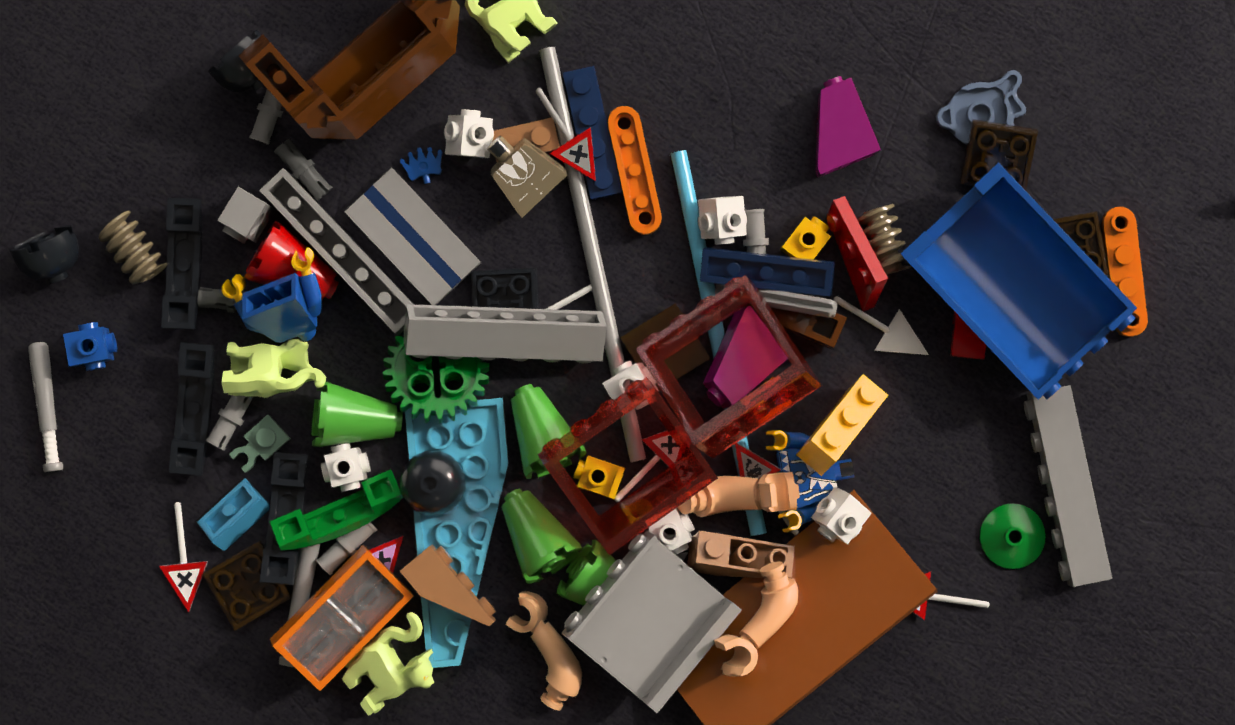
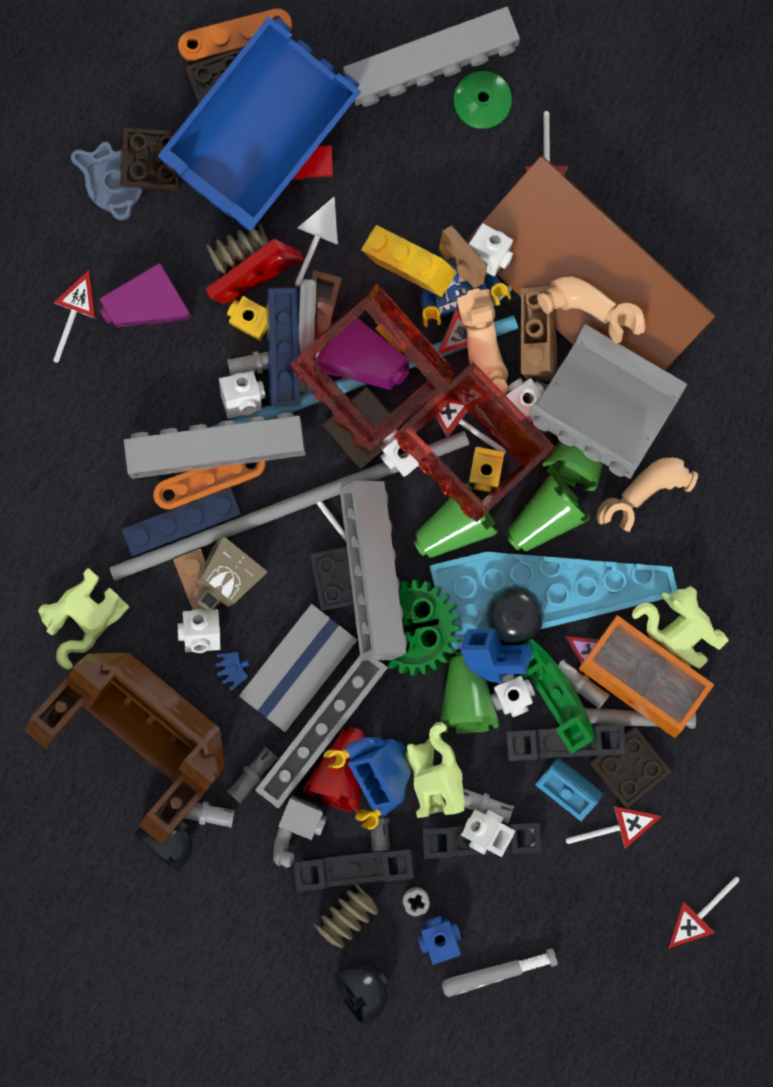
camera: 105 degrees left, 0 degrees up
sand green plate [229,414,291,473] -> none
medium nougat slope [400,544,496,626] -> none
piece [536,88,596,181] -> none
none -> piece [54,270,95,362]
none -> light grey brick [124,413,306,479]
none -> light grey arm [273,827,294,868]
none -> light grey bush [403,887,430,916]
none -> medium nougat plate [439,226,487,289]
none -> blue brick [461,628,533,683]
none -> white brick [461,809,515,857]
none -> piece [669,877,739,948]

